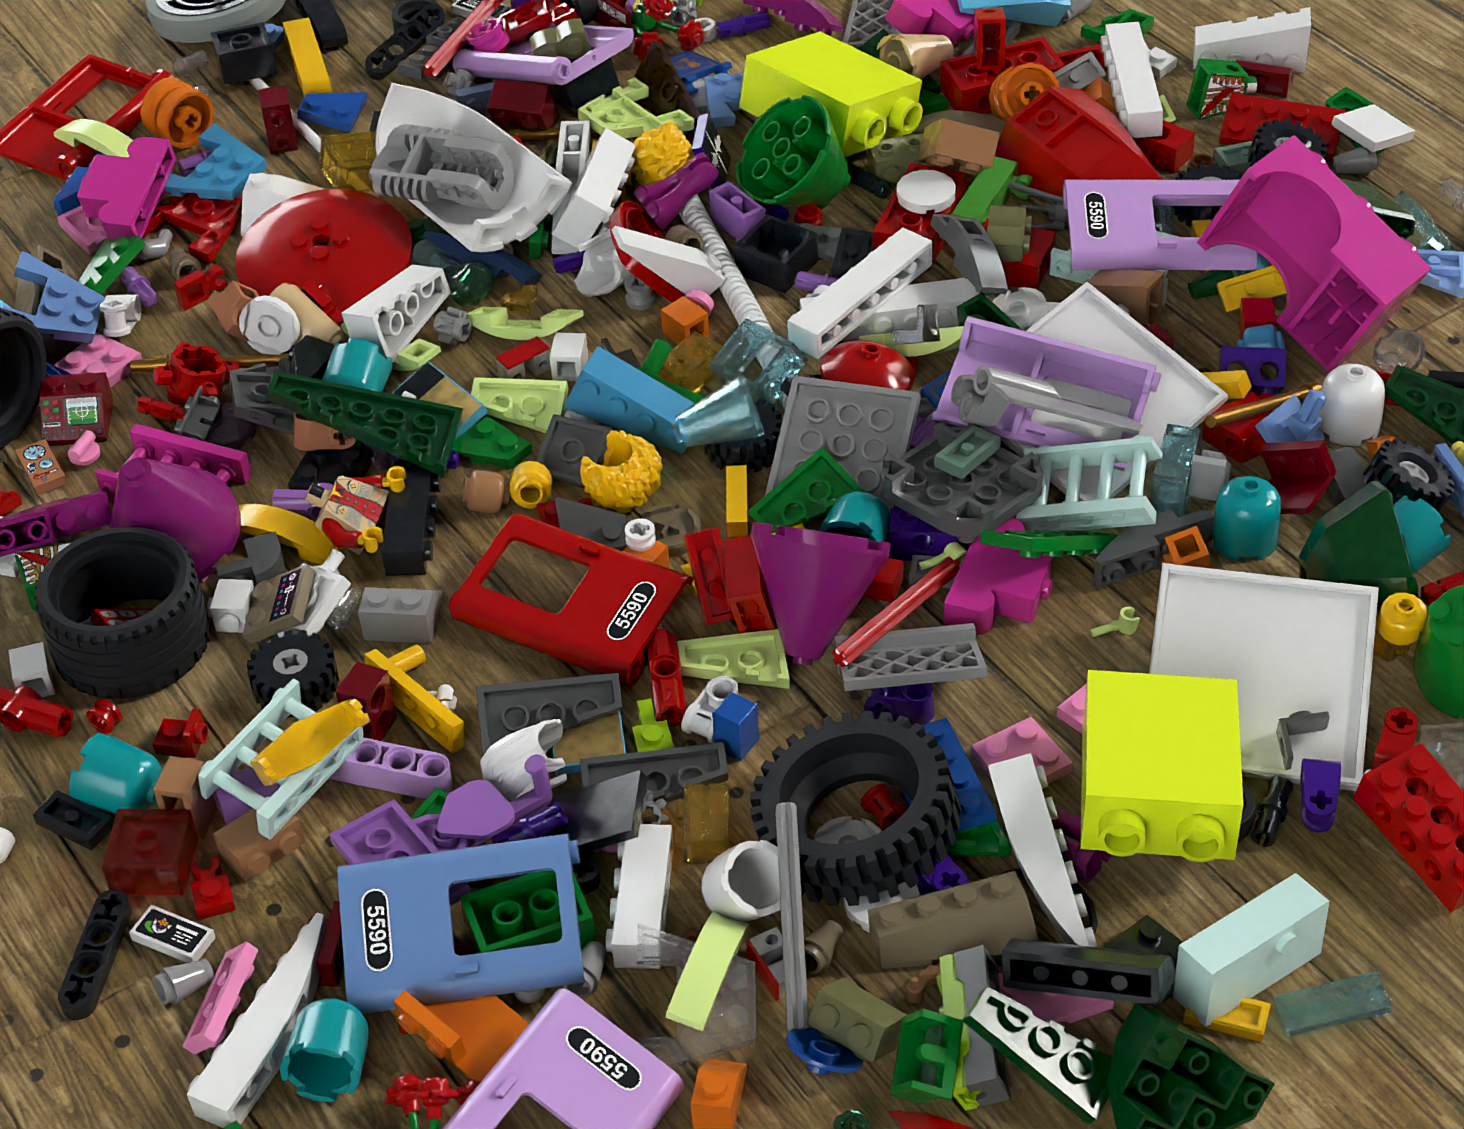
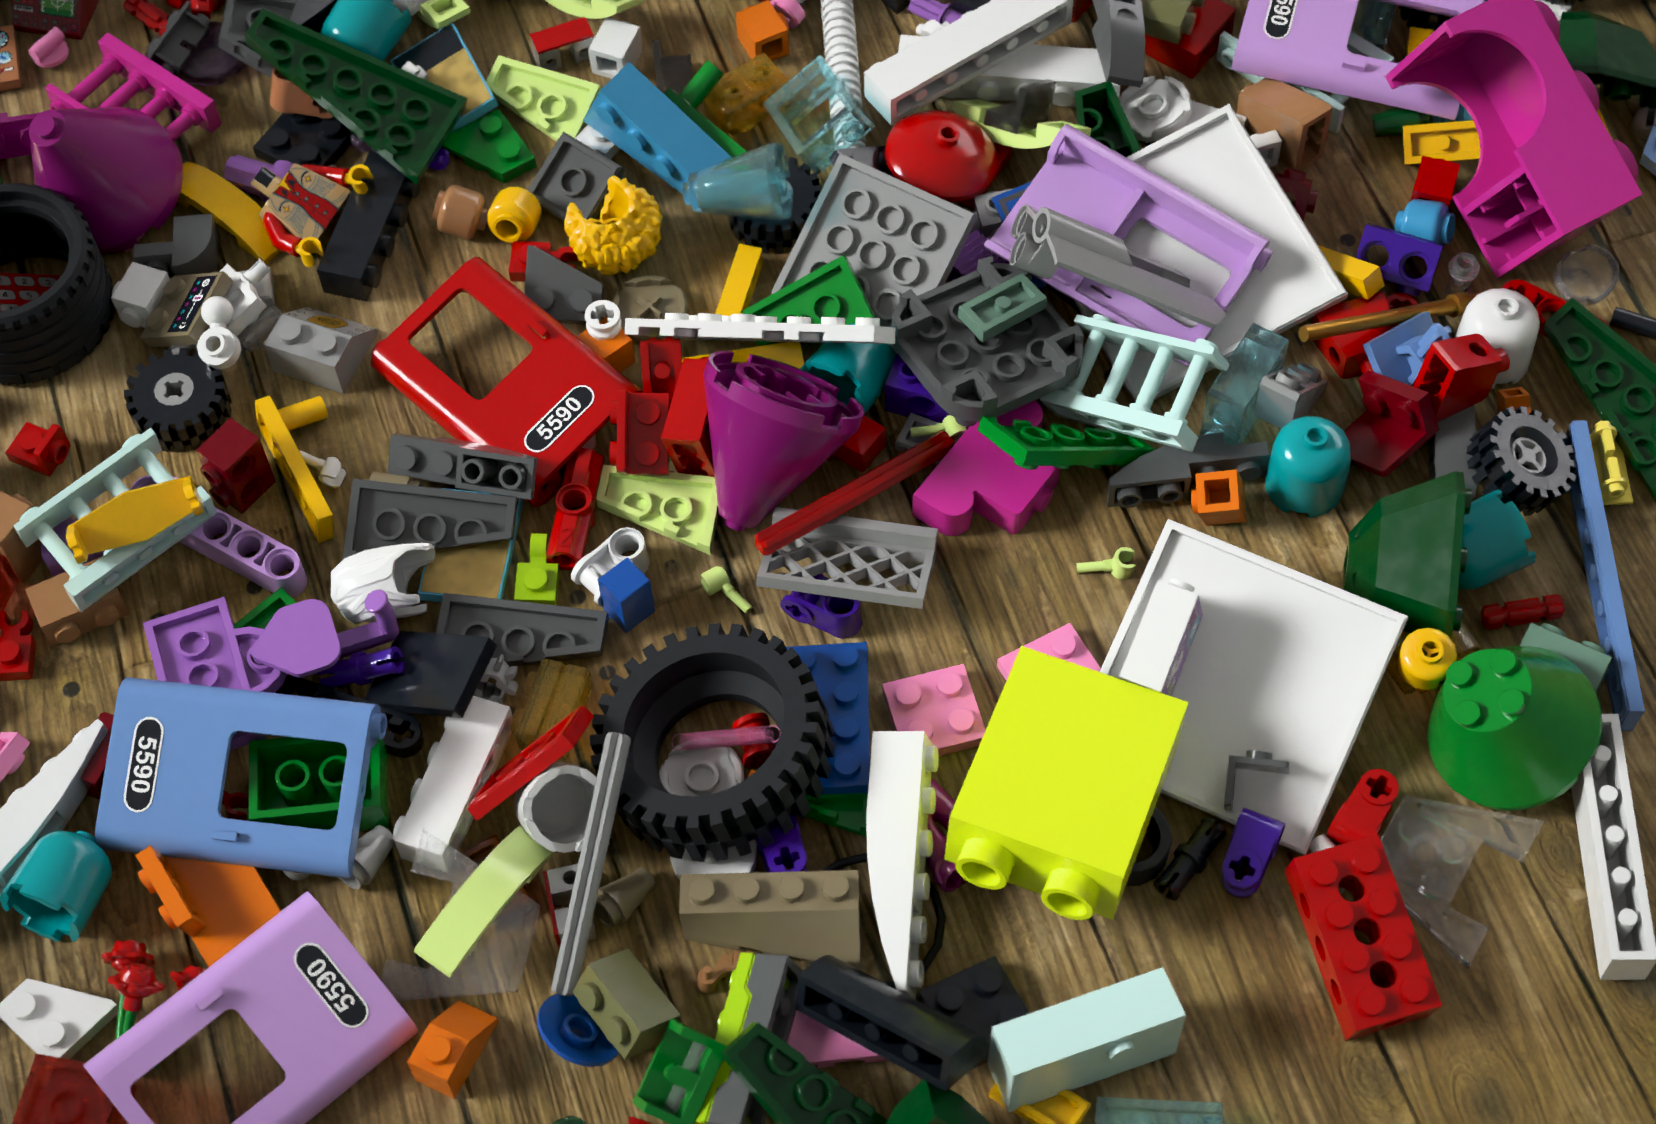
camera: 15 degrees right, 15 degrees up
none -> white plate [197,296,241,369]
none -> dark grey slope [388,433,537,500]
none -> red tile [467,705,594,821]
none -> red bracket [609,390,670,476]
none -> white wing [625,313,896,344]
none -> bright pink piece [671,725,781,751]
none -> yellowish green hand [701,566,753,614]
none -> white brick [1119,578,1203,696]
none -> red torso [1413,333,1510,422]
none -> clear pin [1445,252,1480,295]

